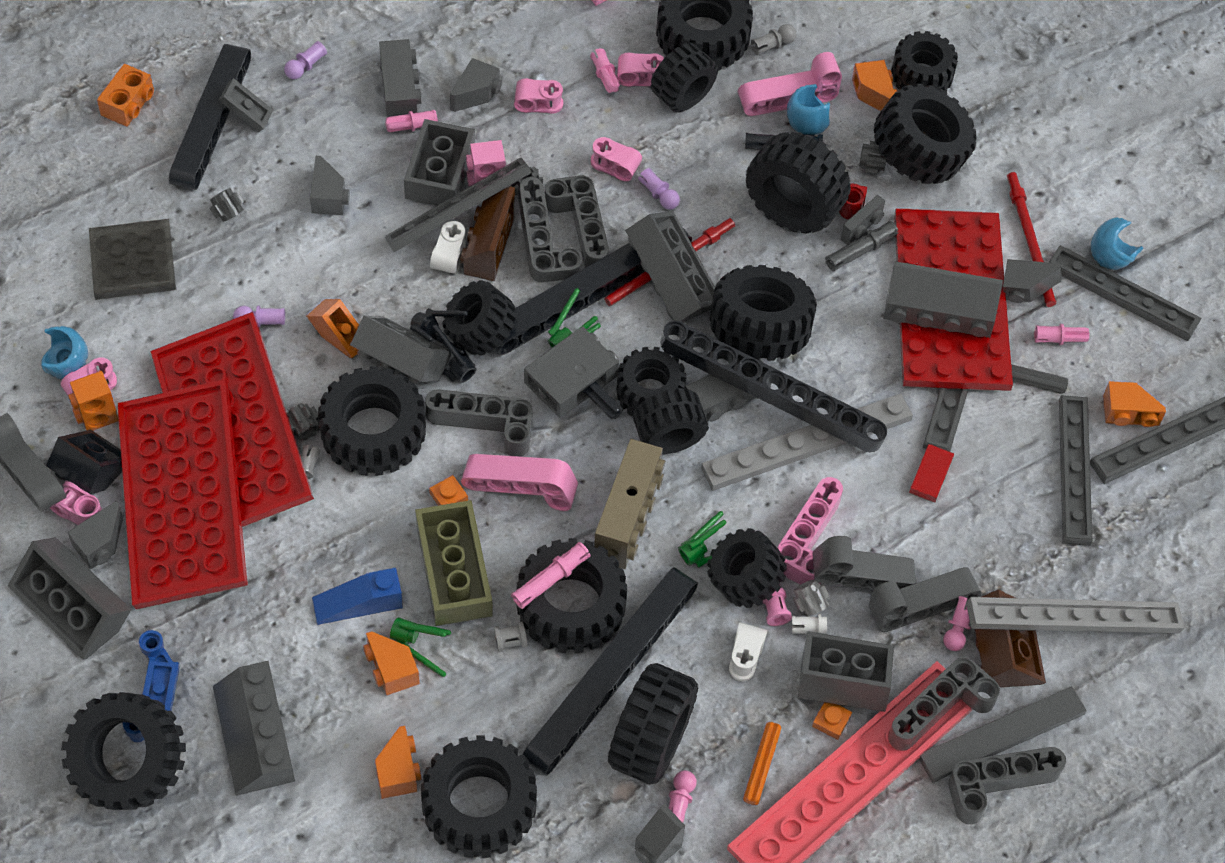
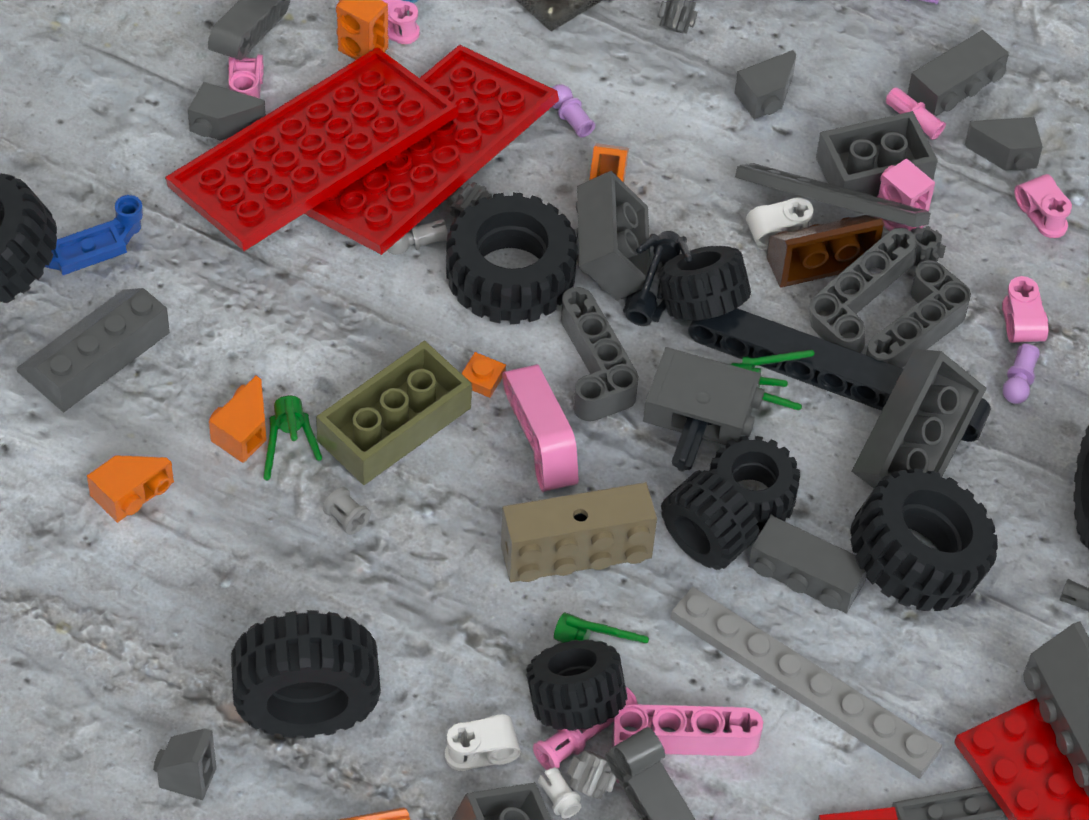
camera: 60 degrees right, 5 degrees down
dark grey slope [8,537,131,660] -> none
black slope [46,429,122,494] -> none
blue slope [312,568,403,625] -> none
black tyre [421,735,537,858] -> none
bright pink pin [511,542,591,609] -> none
black tyre [517,538,627,654] -> none
black beam [522,567,698,776] -> none
red bar [604,218,735,306] -> none
black beam [660,321,887,453] -> none
bright pink pin [668,770,697,822] -> none

